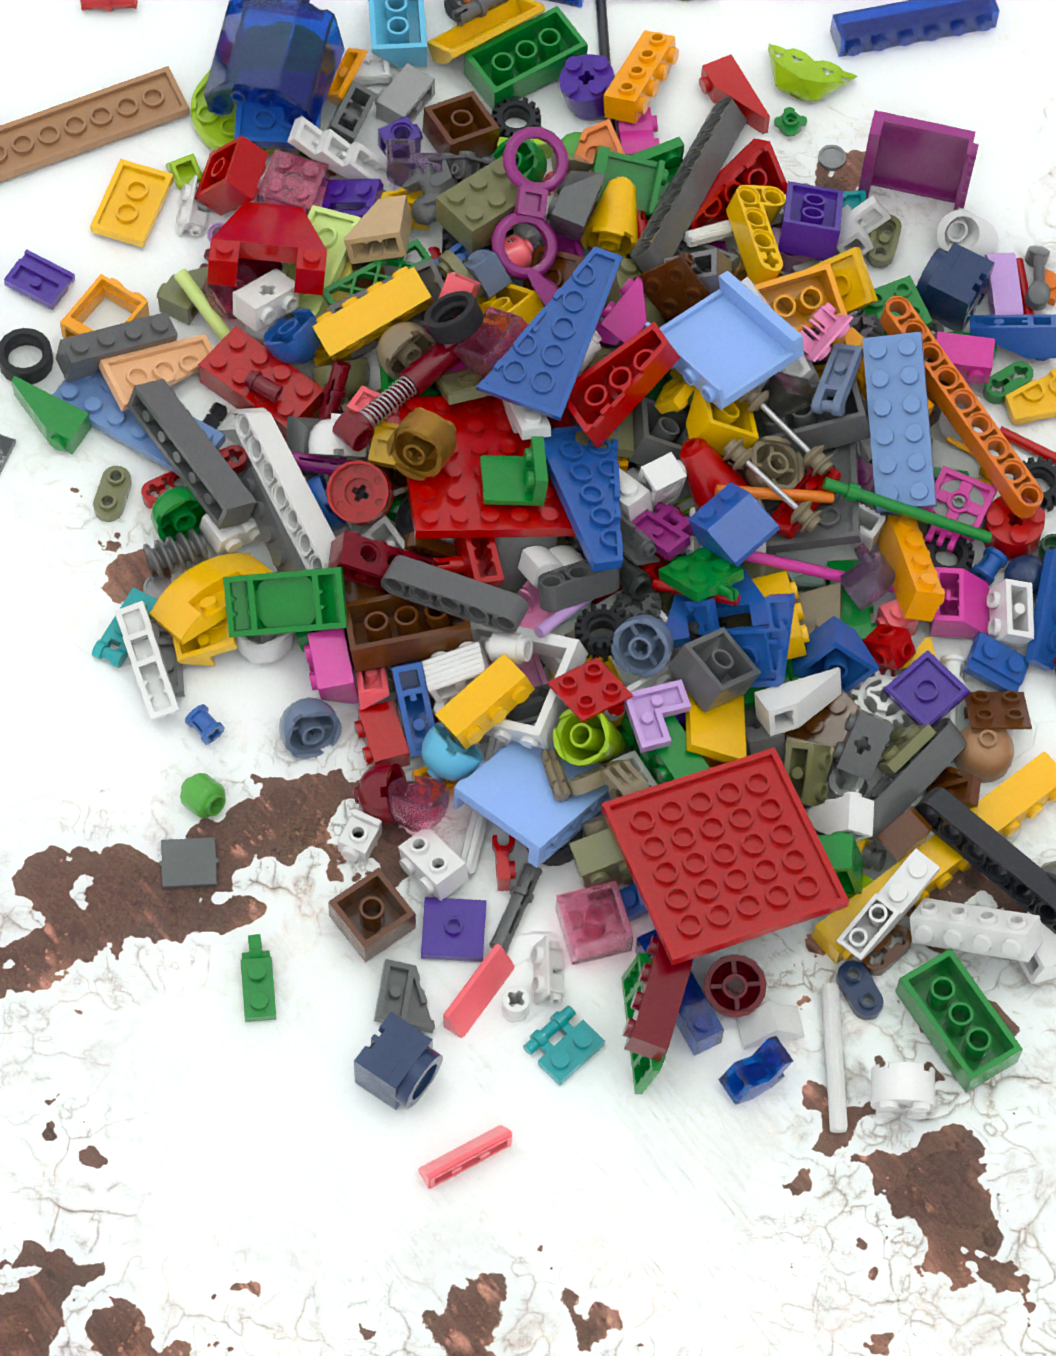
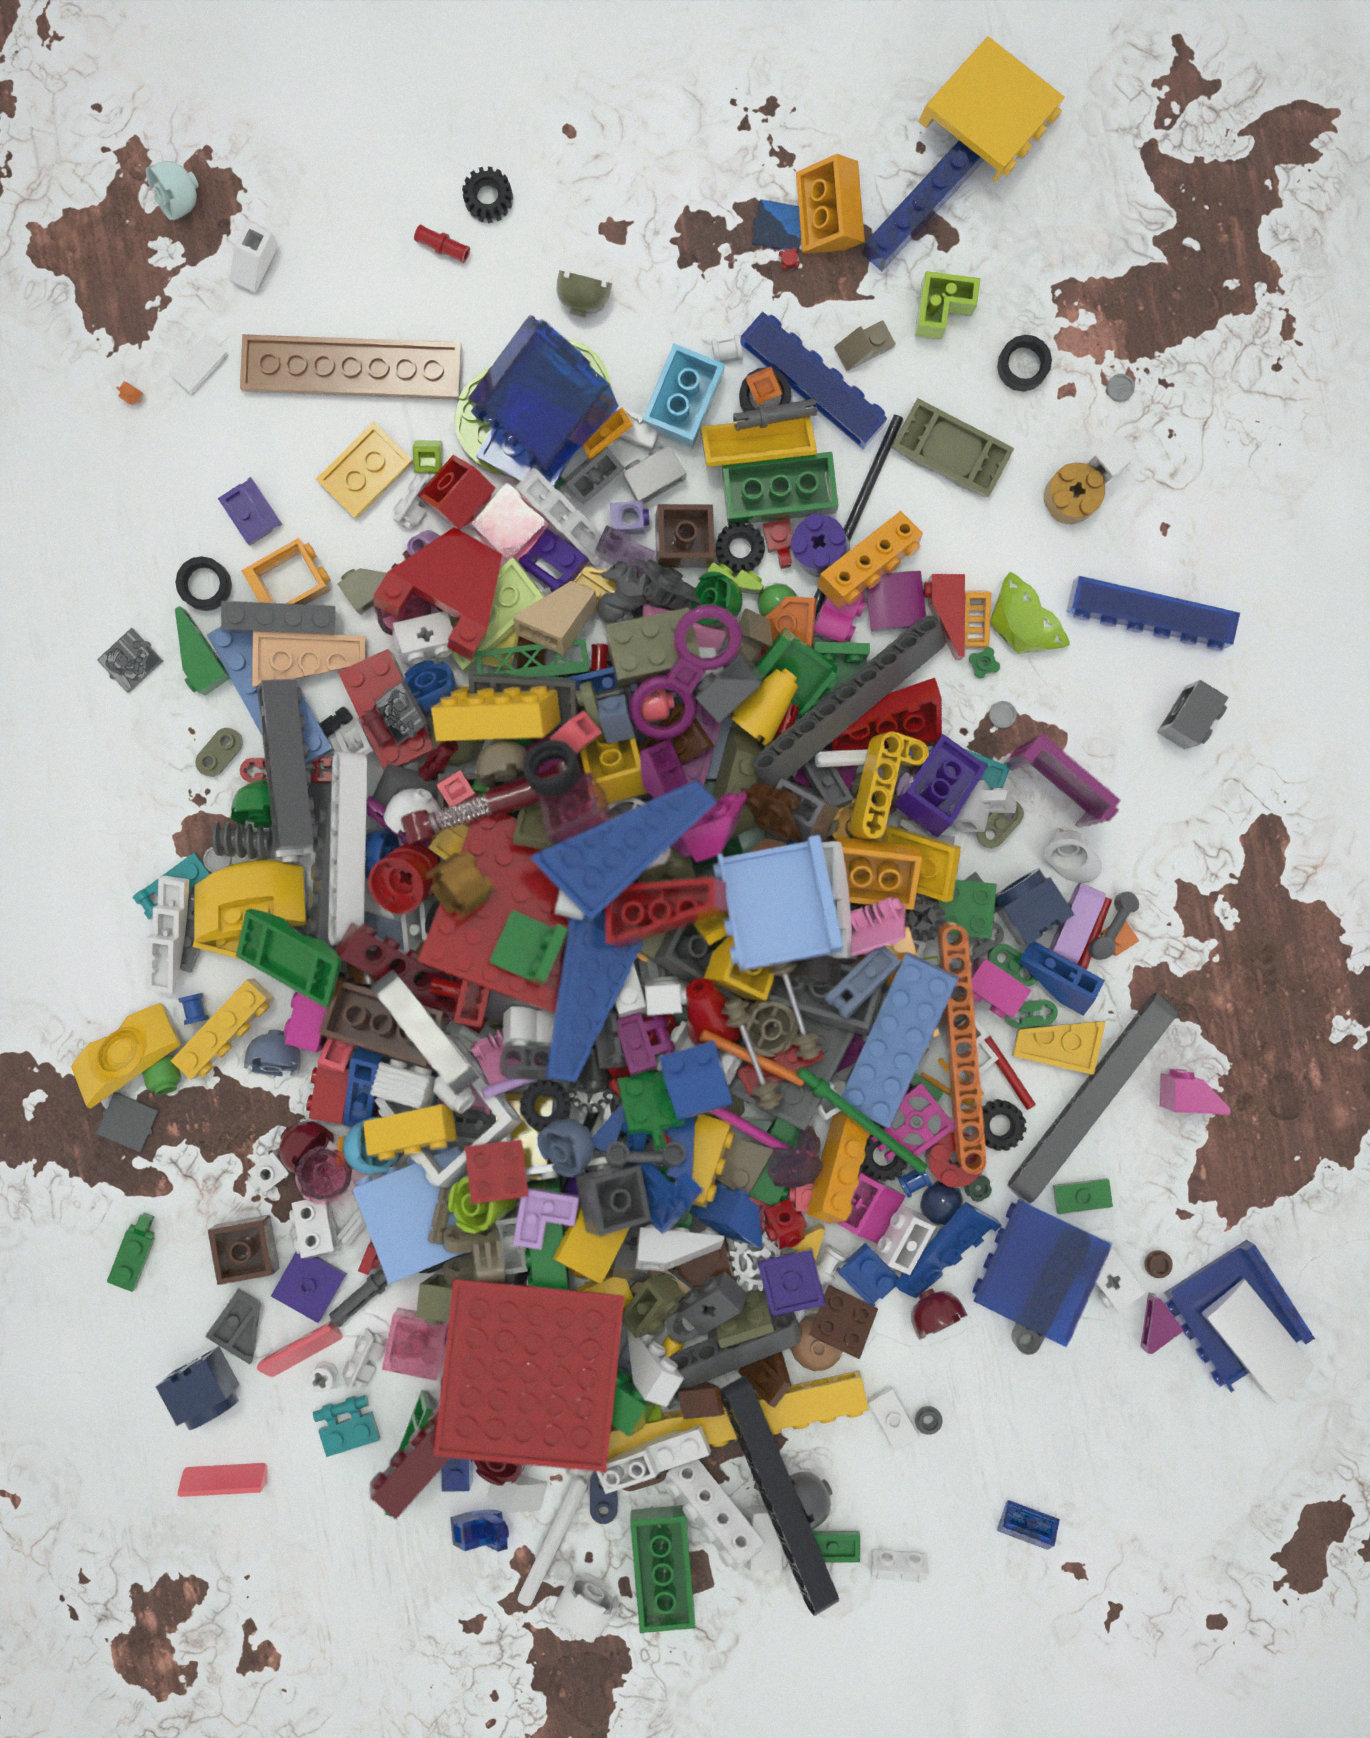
camera: 30 degrees right, 25 degrees up
yellowish green piece [173,268,231,341] -> none
none -> yellow slope [71,1003,181,1109]
none -> yellow brick [171,978,274,1080]
none -> piece [374,681,428,745]
none -> dark grey bar [605,1142,686,1168]
none -> plate [762,518,793,569]
none -> magenta slope [866,571,926,632]
none -> light orange slope [965,590,992,647]
none -> dark grey brick [1157,680,1229,749]

